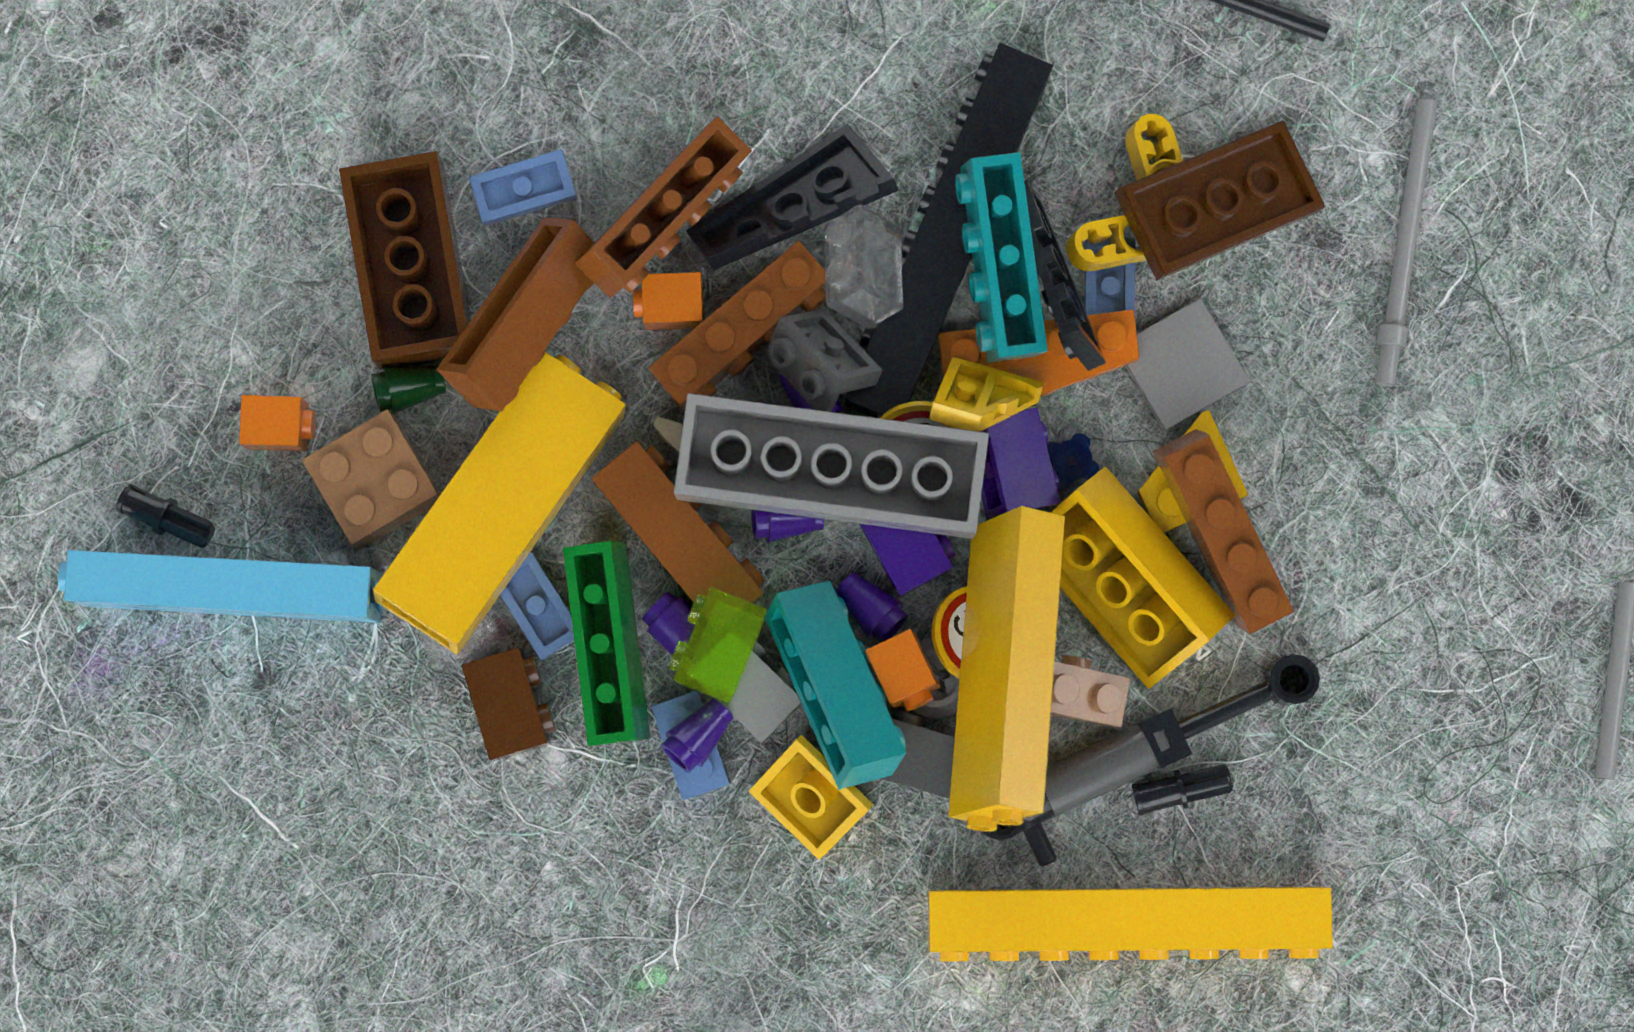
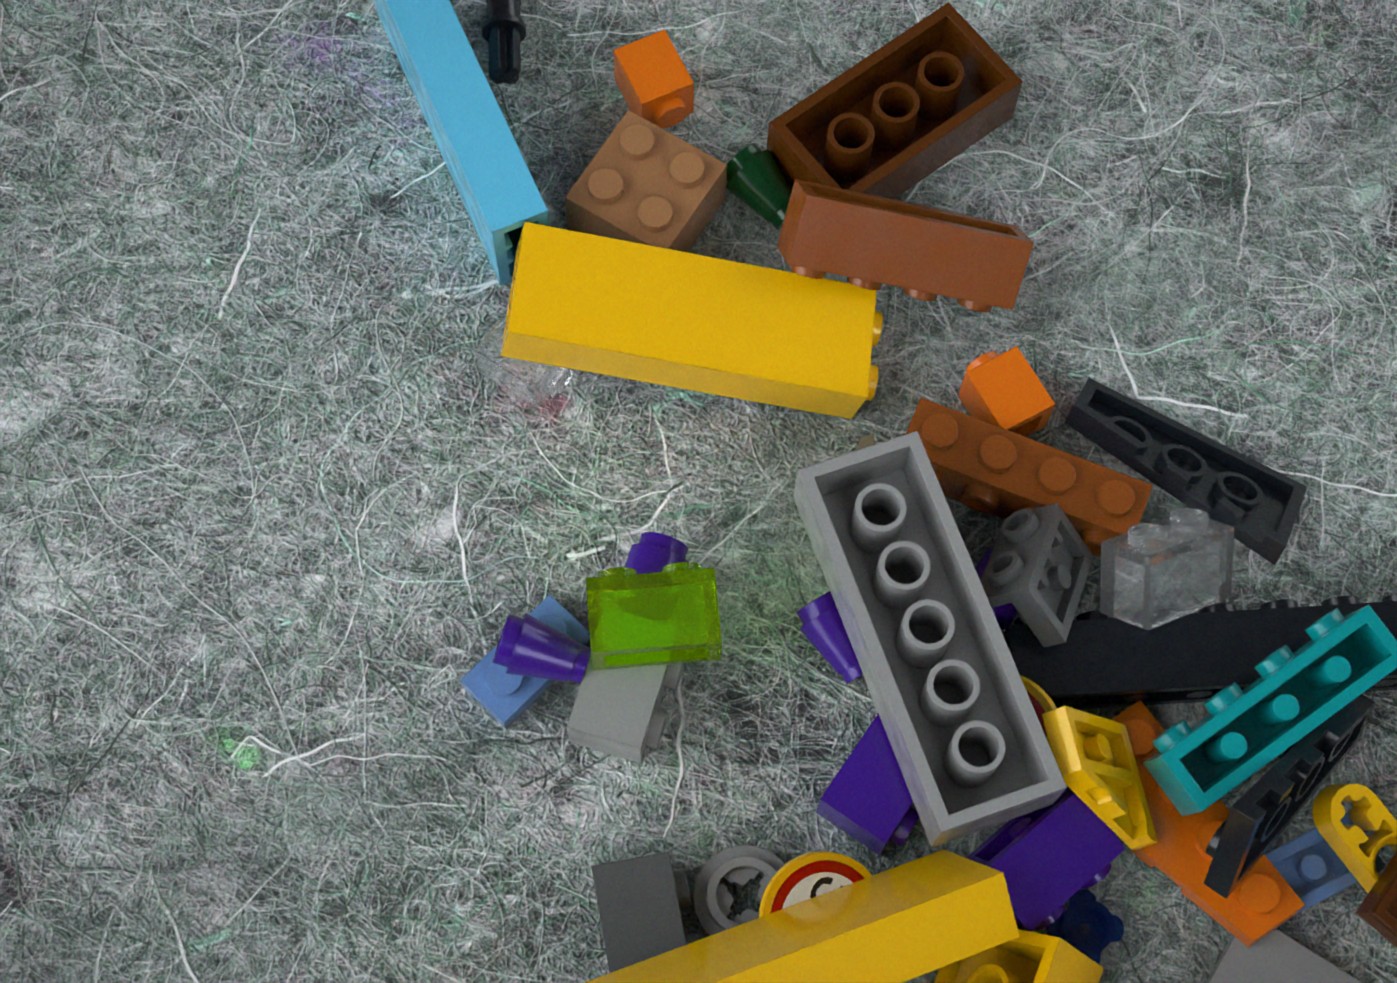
camera: 60 degrees right, 15 degrees down
reddish brown brick [461,647,556,761] -> none
medium blue plate [469,149,577,226] -> none
medium blue plate [500,551,574,661] -> none
green brick [563,541,651,746] -> none
dark orange brick [574,116,752,298] -> none
dark orange brick [591,441,765,633] -> none
yellow slope [748,735,873,860] -> none
teal brick [765,581,906,790] -> none
dark purple cone [835,572,908,643] -> none
orange brick [865,629,941,711] -> none

